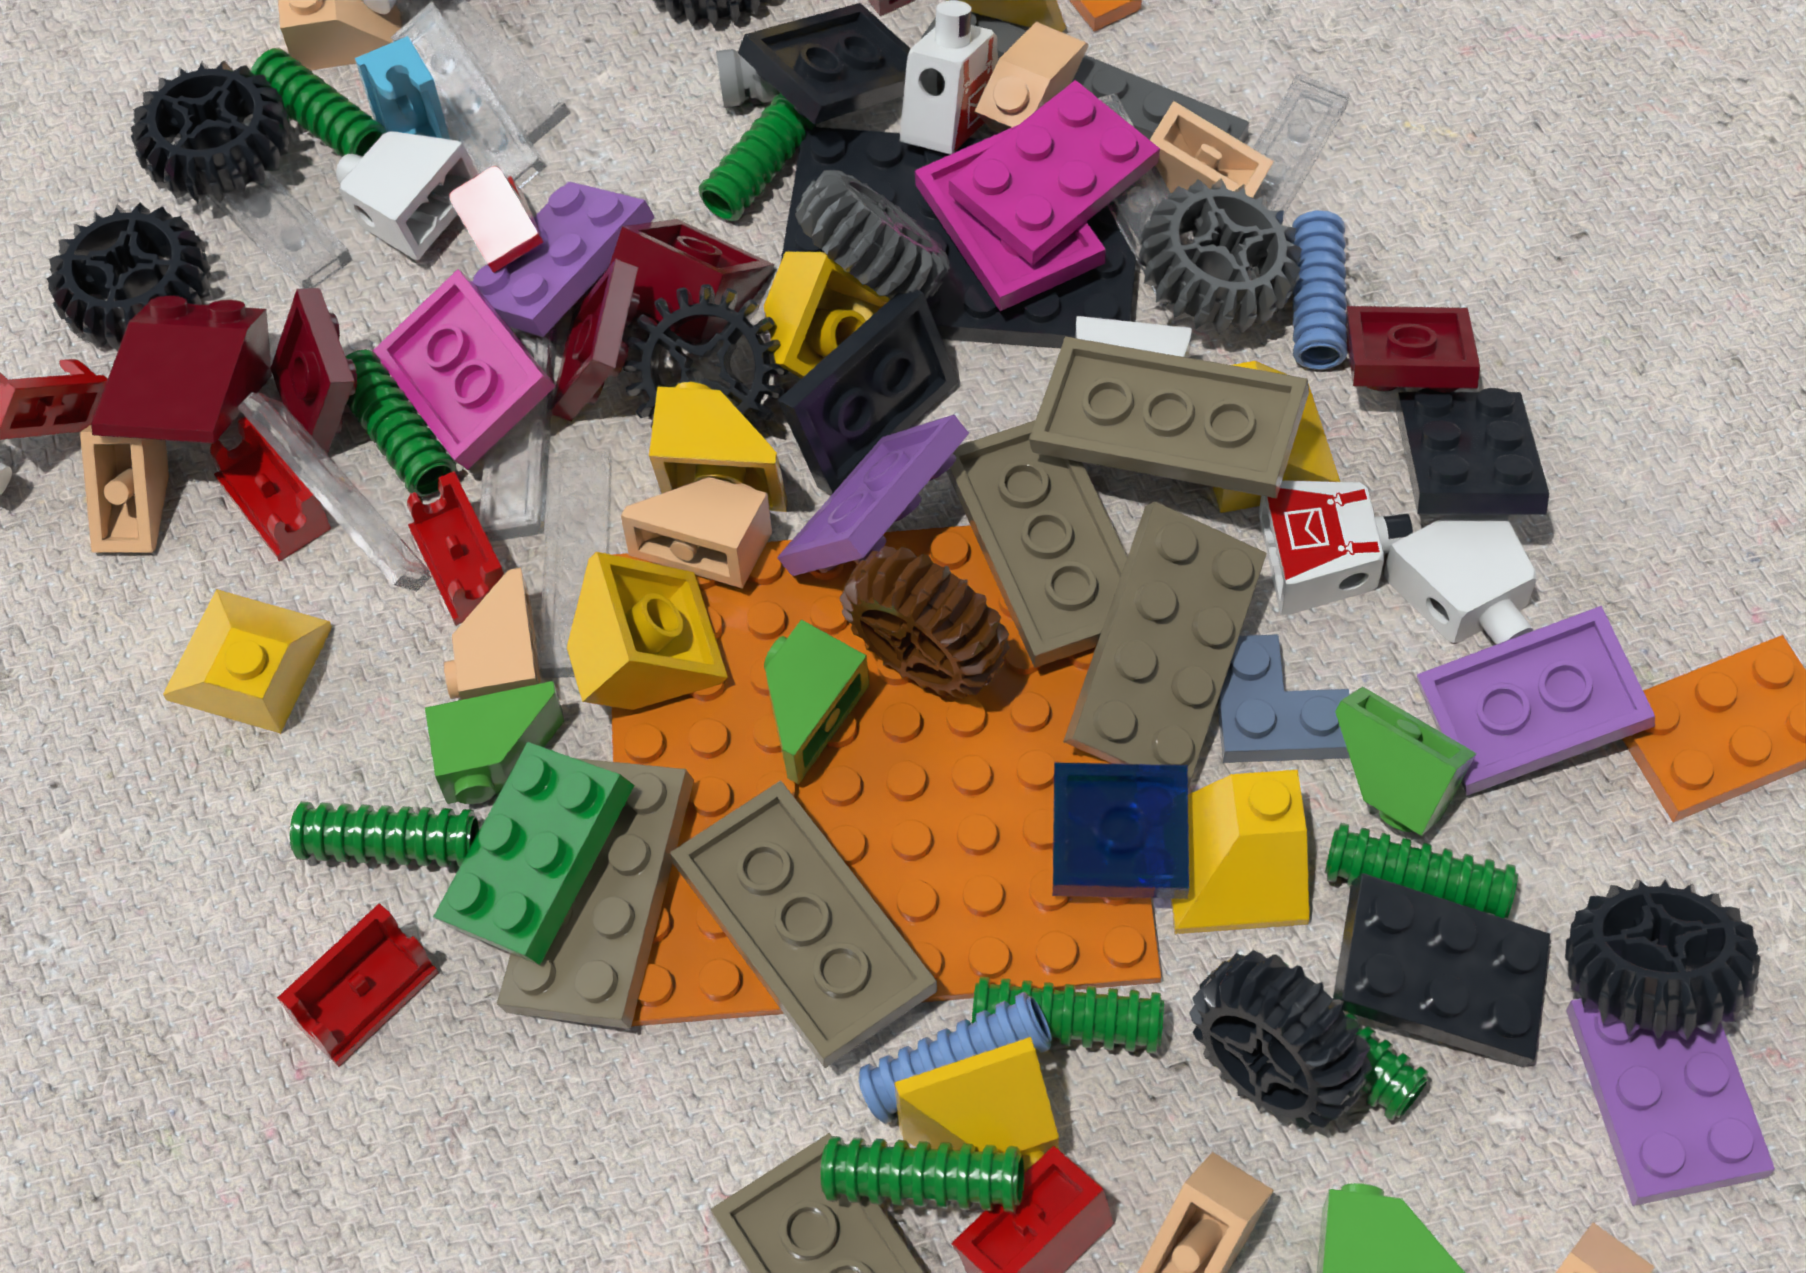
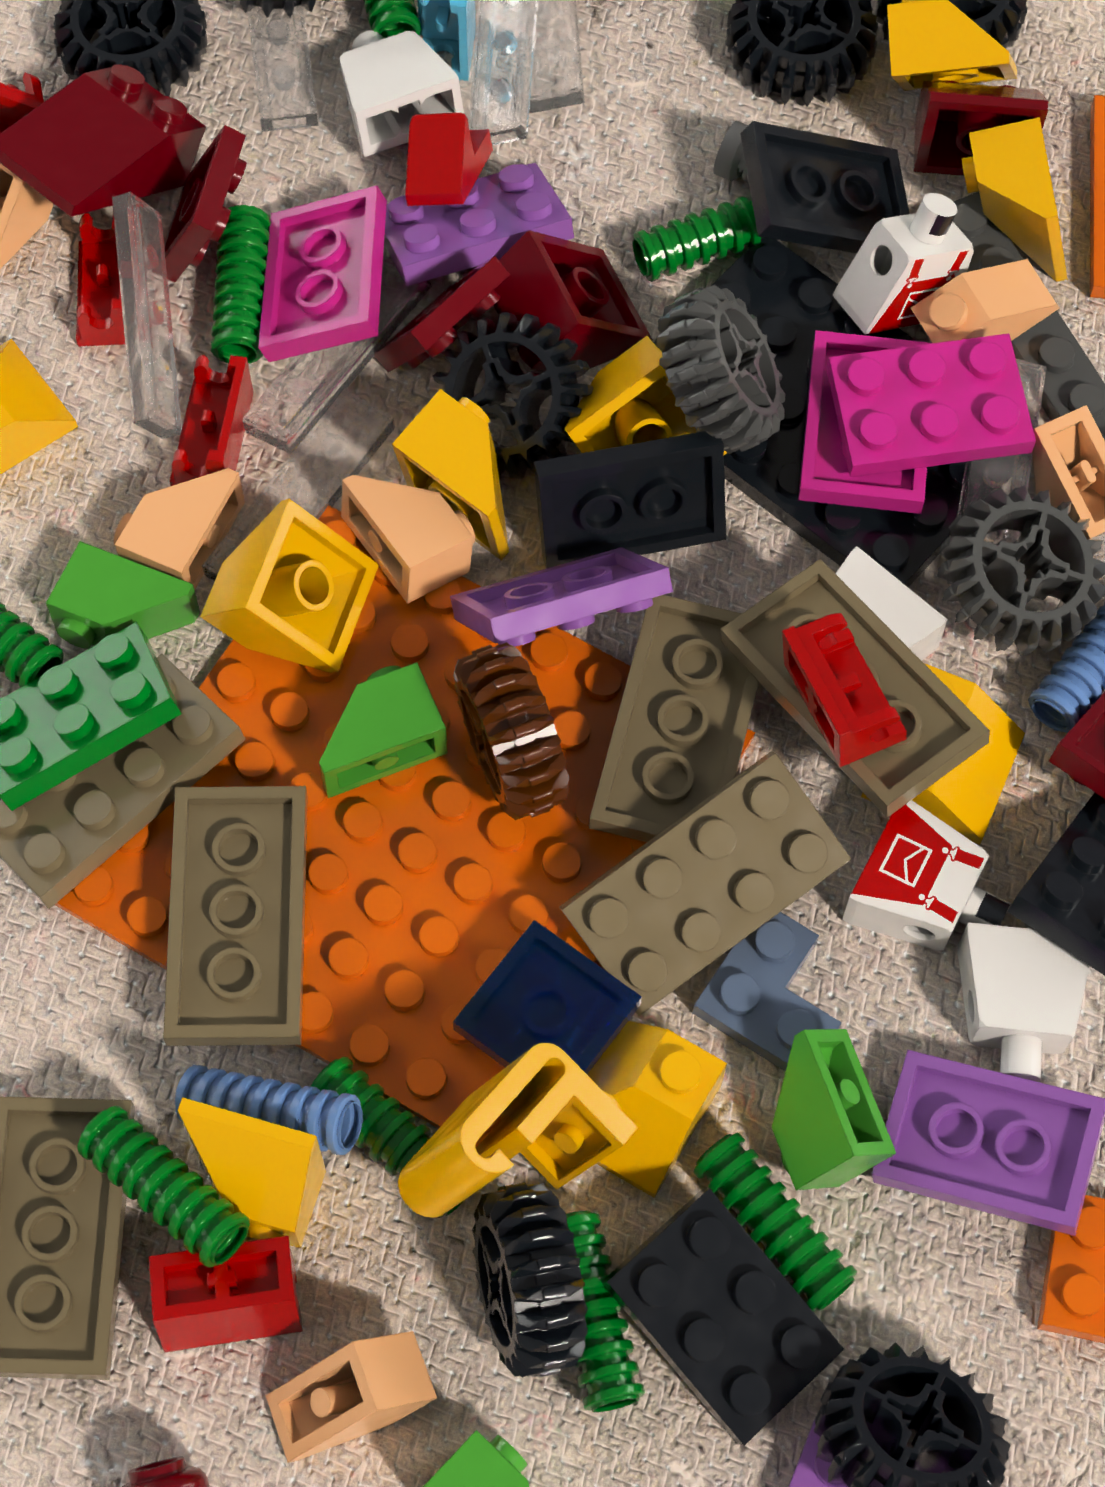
camera: 30 degrees right, 5 degrees up
none -> yellow piece [398,1043,638,1218]
none -> red hinge [782,613,907,767]

